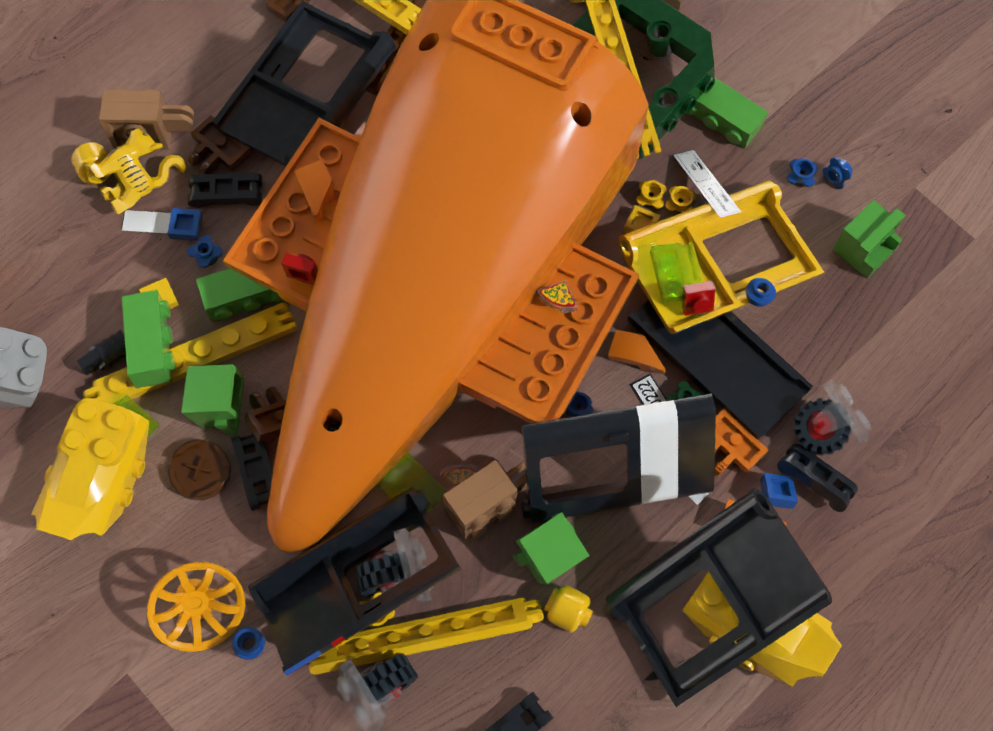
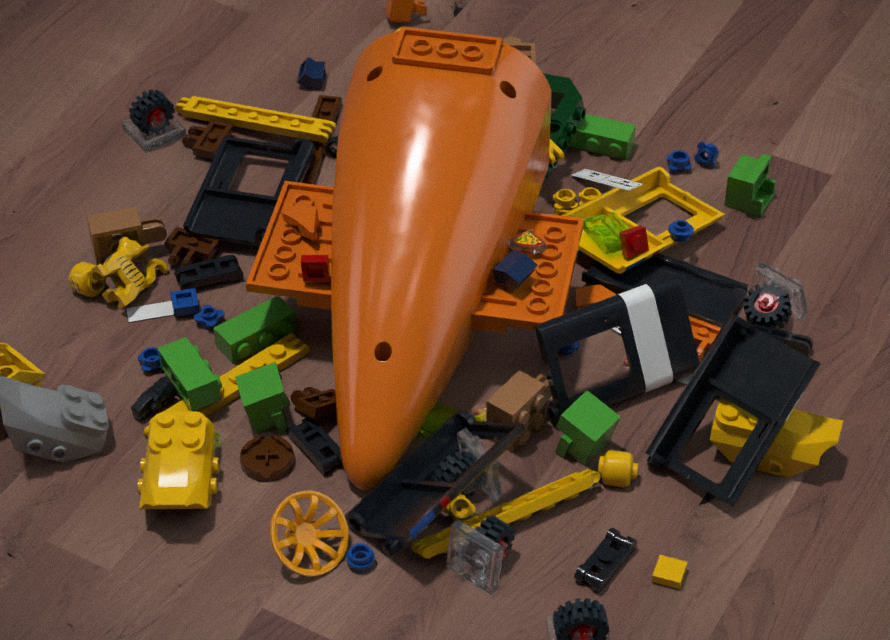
camera: 15 degrees left, 25 degrees down
none -> blue plate [138,347,162,372]
none -> dark blue piece [493,251,537,292]

